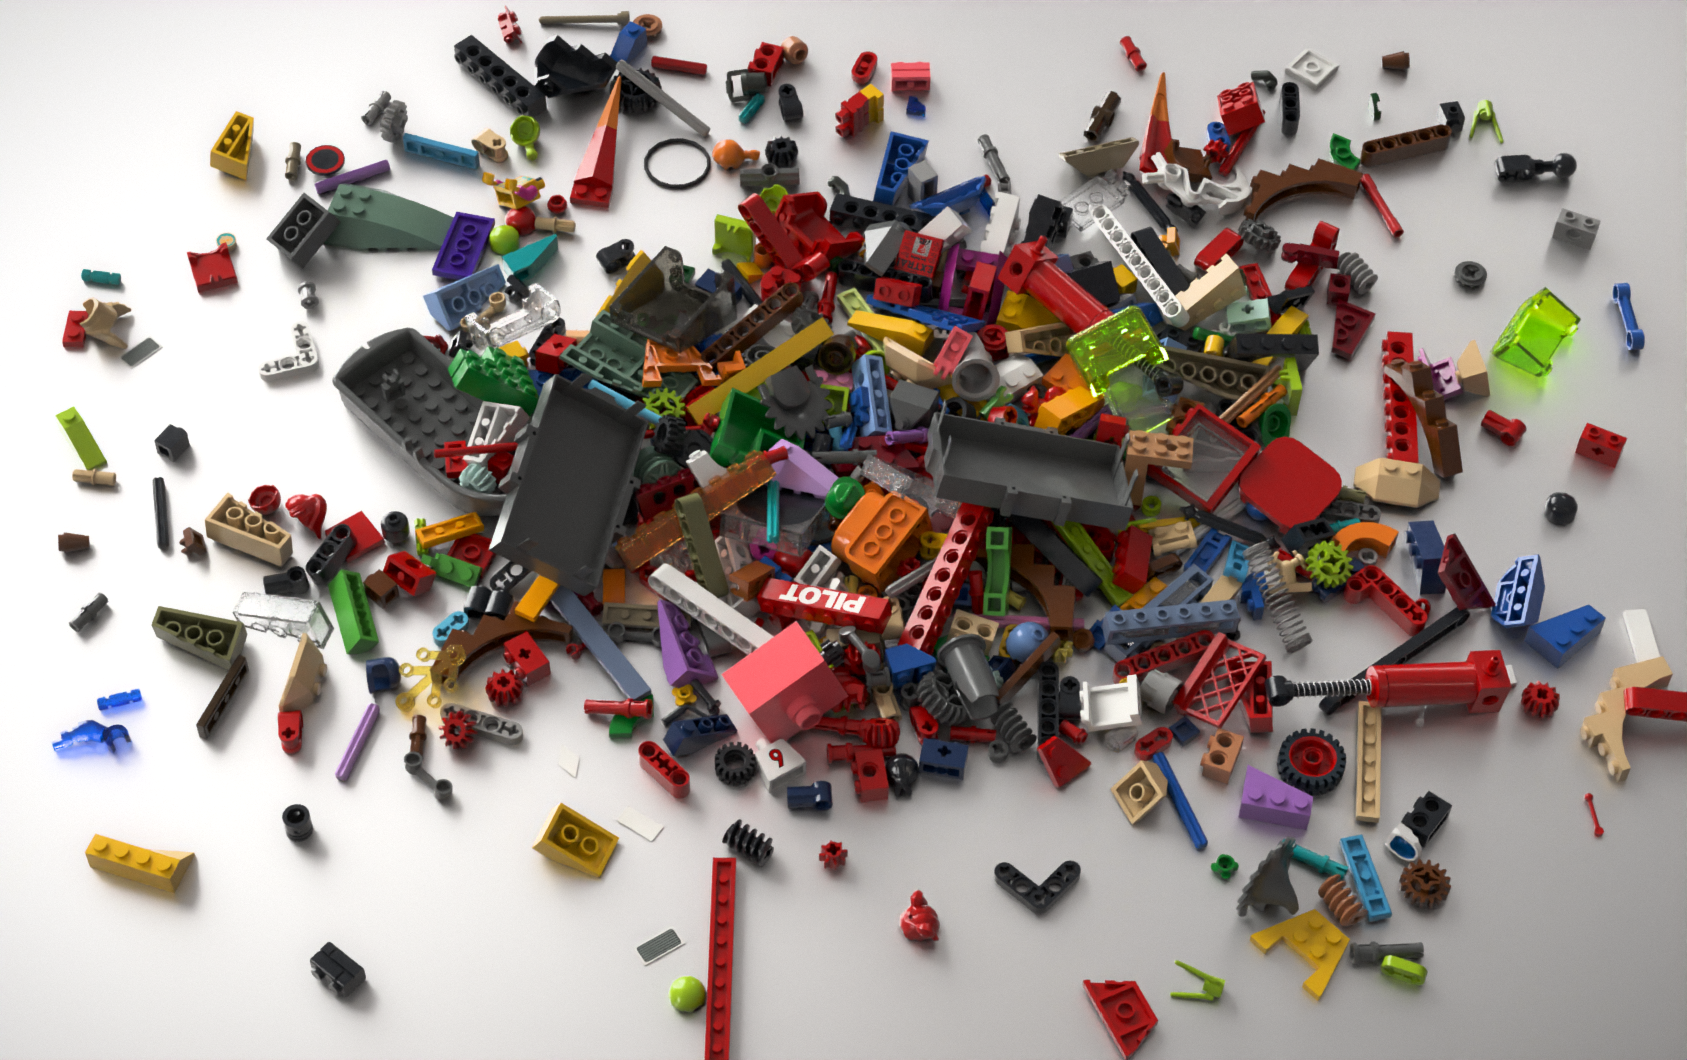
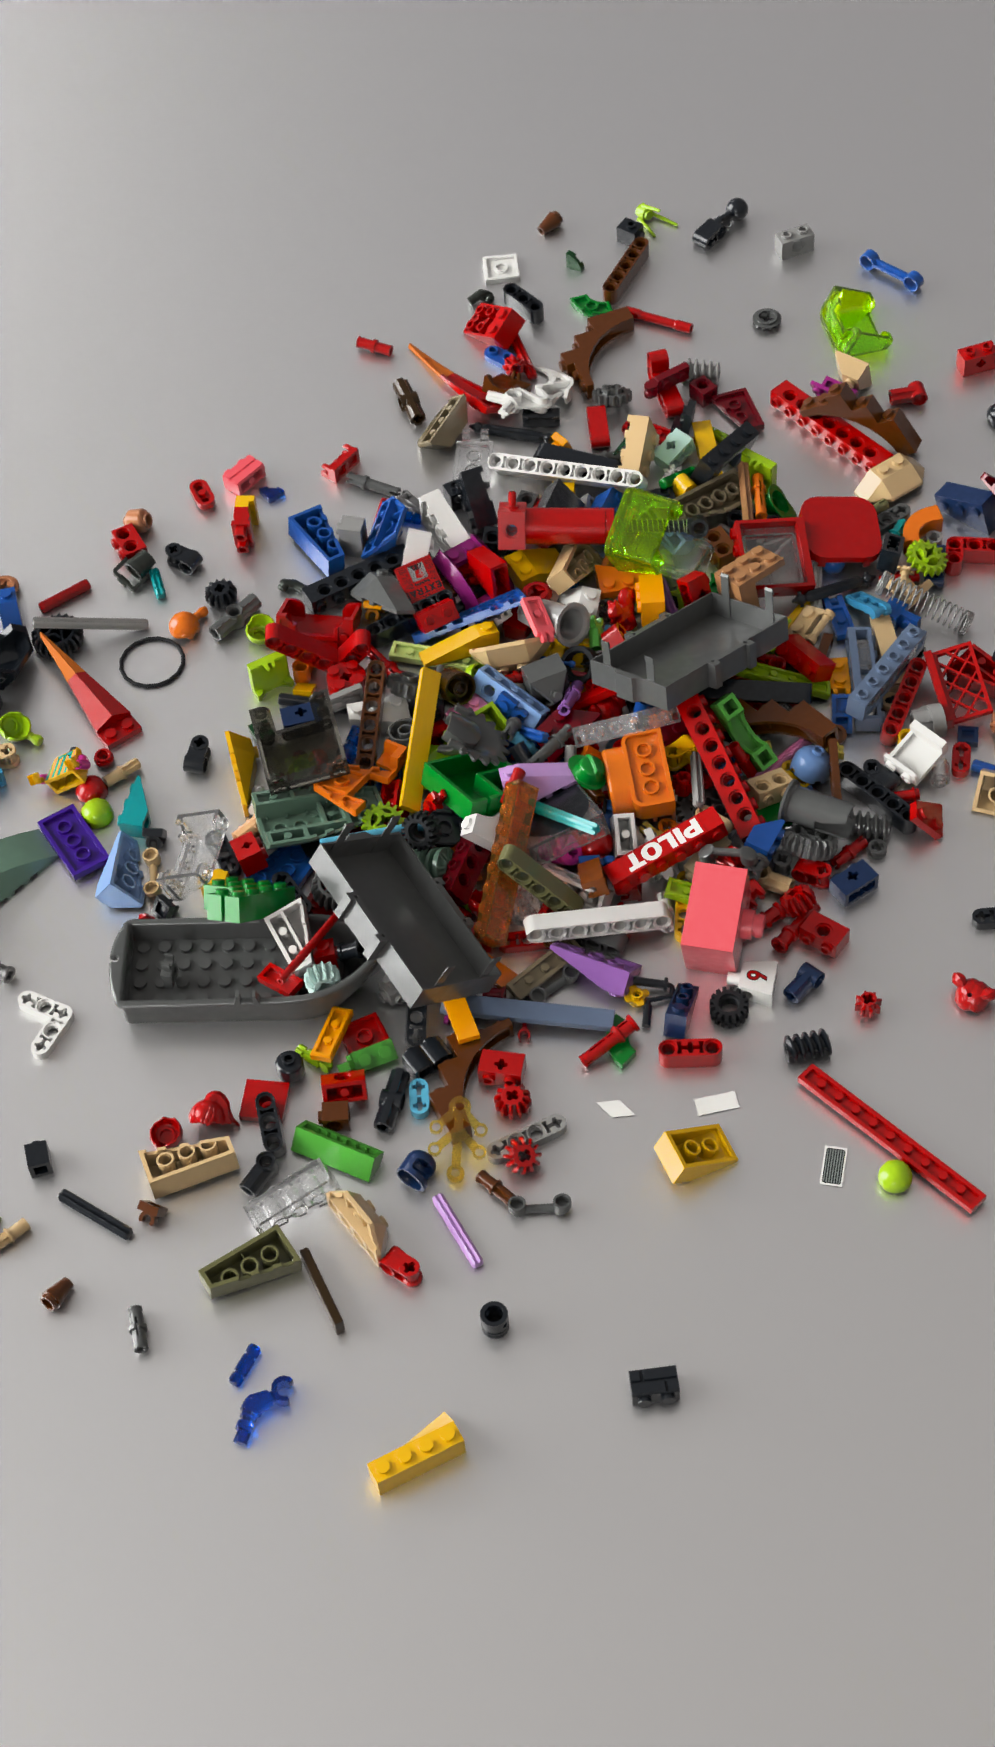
camera: 40 degrees left, 0 degrees up
black piece [885,753,919,797] -> none
none -> red hinge [321,444,360,484]
none -> light grey tile [324,683,364,715]
none -> black piece [374,1067,410,1133]

